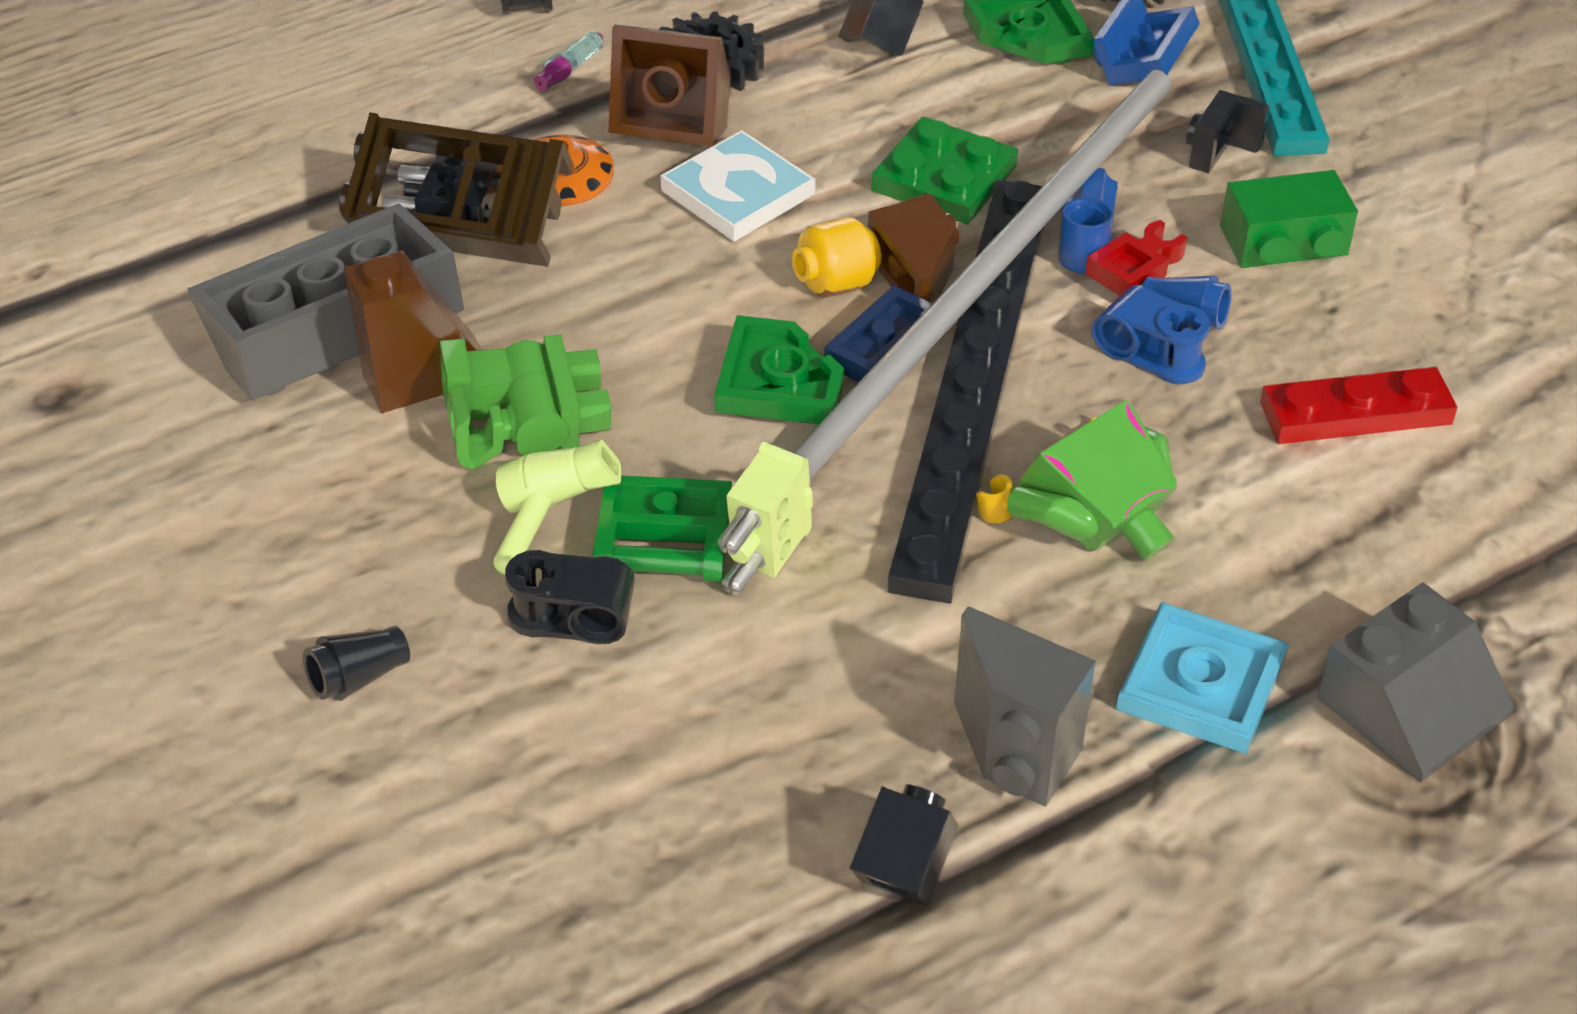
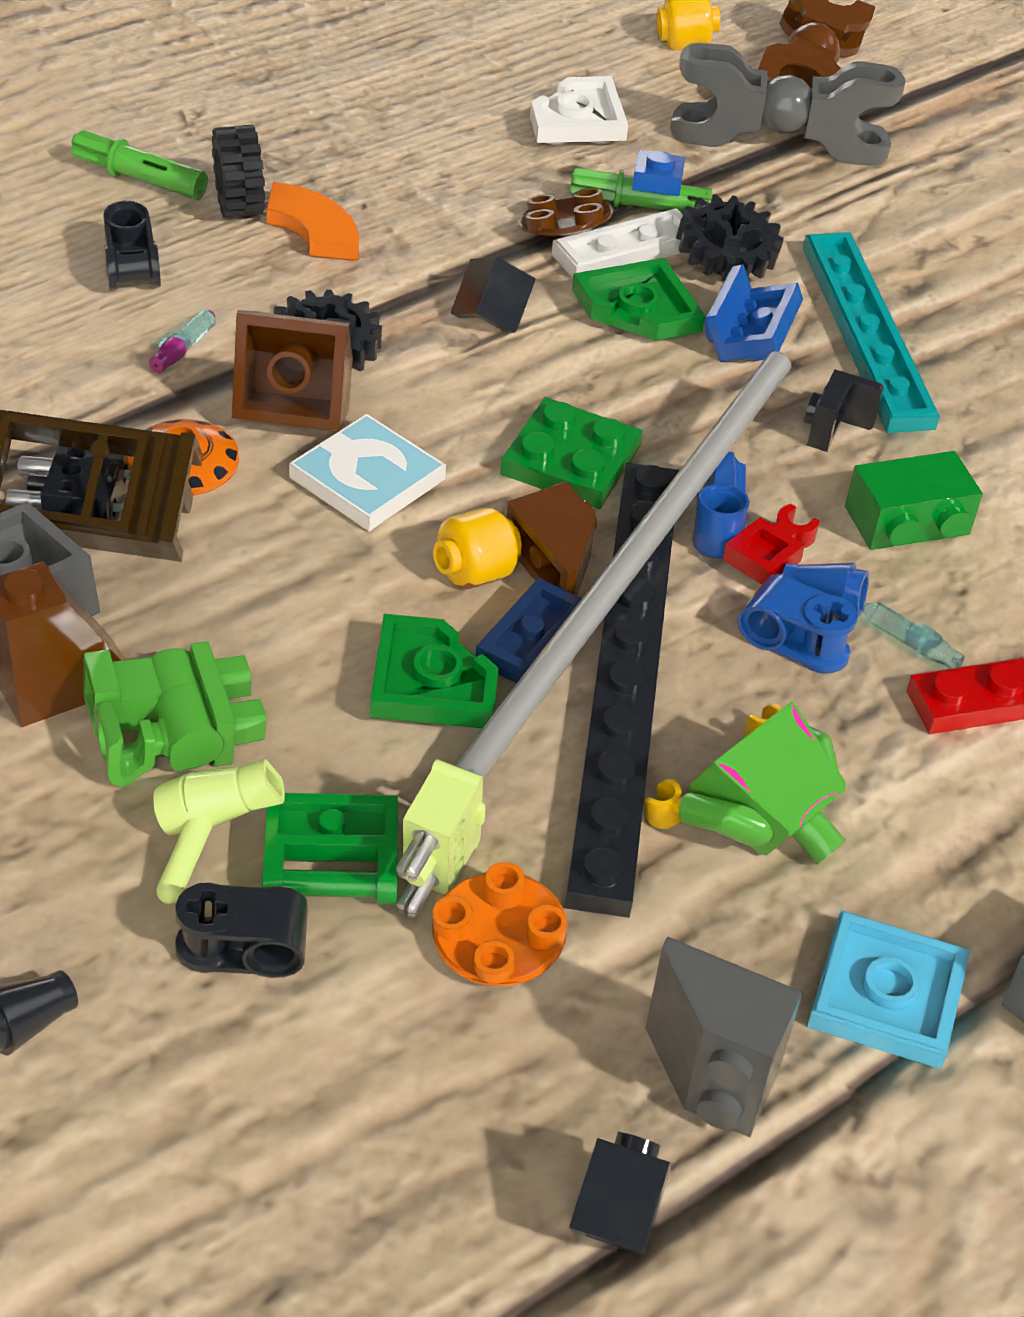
camera: 10 degrees left, 0 degrees up
none -> orange dish [432,862,567,986]
none -> clear light blue piece [863,602,965,669]

